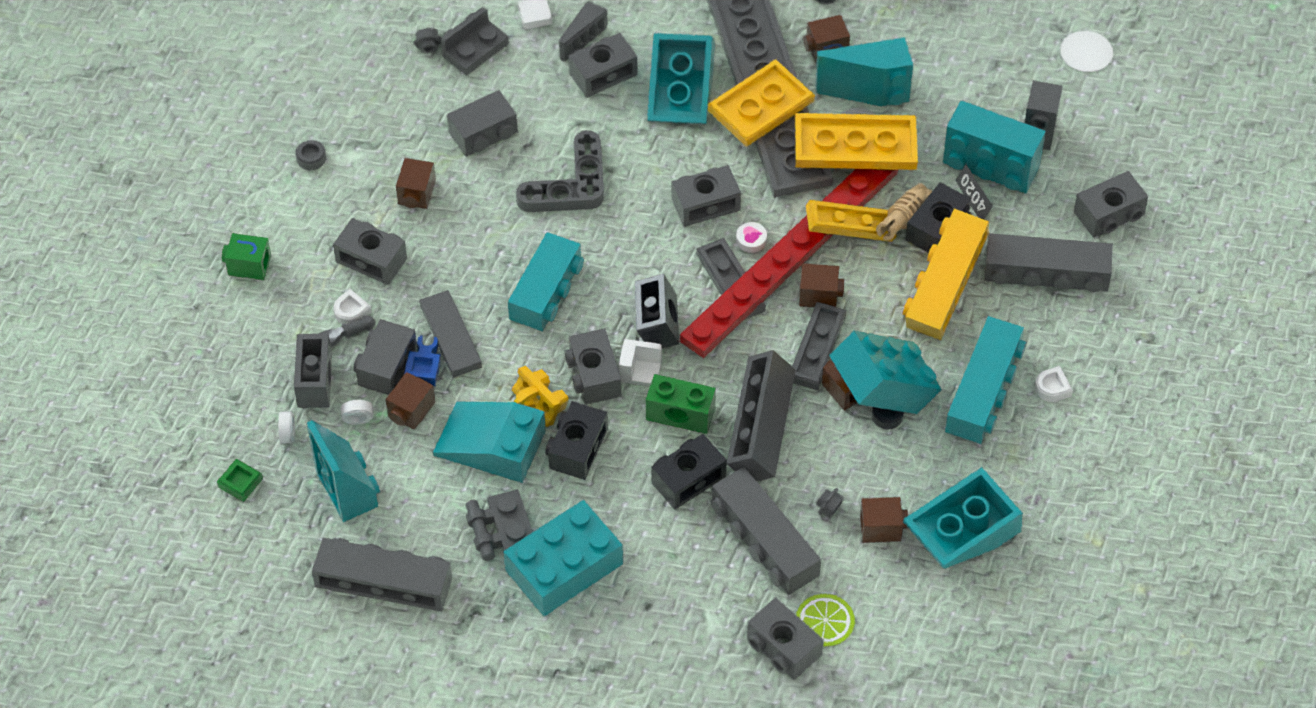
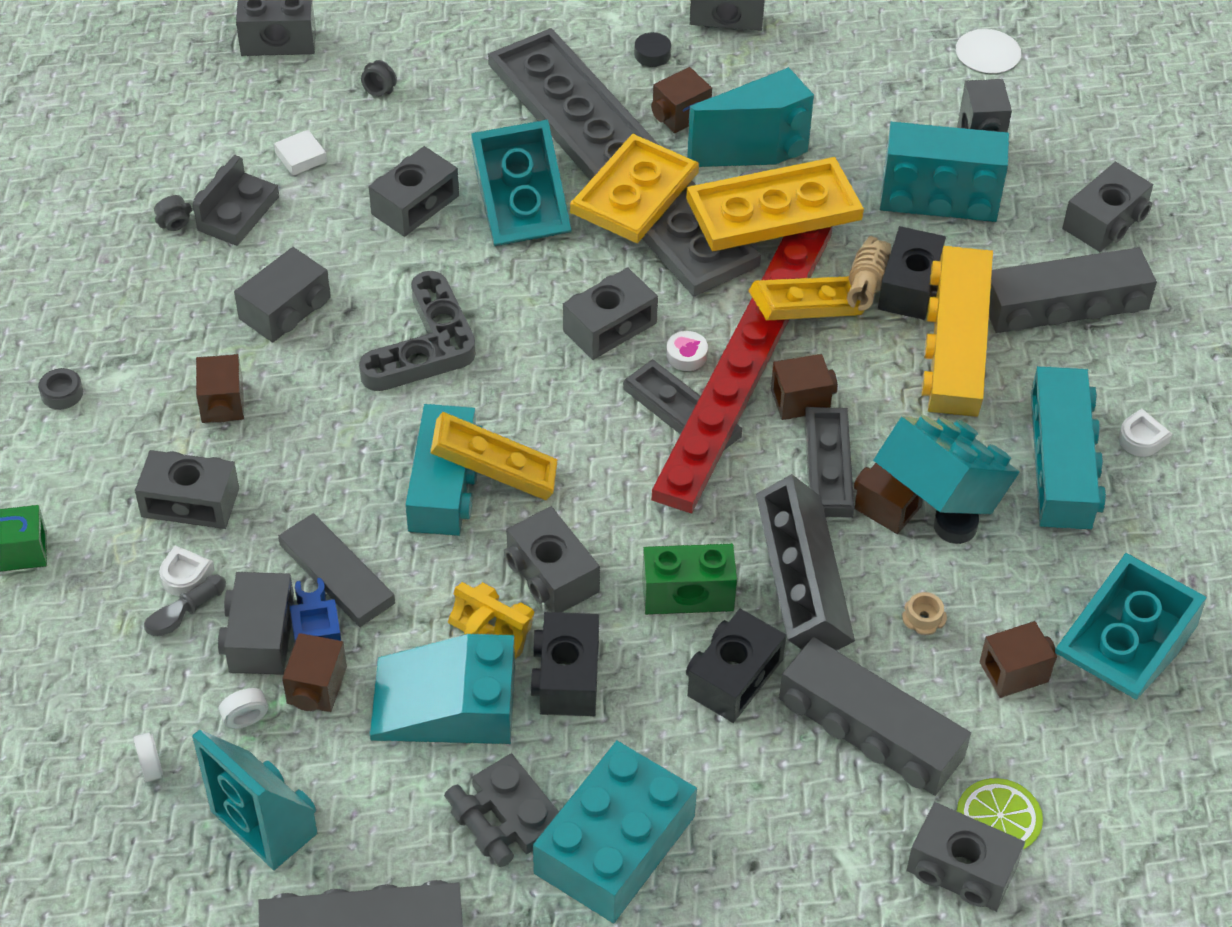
camera: 20 degrees left, 5 degrees down
green tile [217,459,263,502] -> none
dark grey brick [294,333,332,408] -> none
dark grey slope [559,1,608,62] -> none
white panel [619,339,662,386] -> none
black brick [635,274,679,349] -> none
dark grey plate [816,488,845,519] -> none
dark grey sticker [956,164,993,219] -> none
none -> yellow tile [430,412,558,500]
none -> tan plate [902,592,947,635]

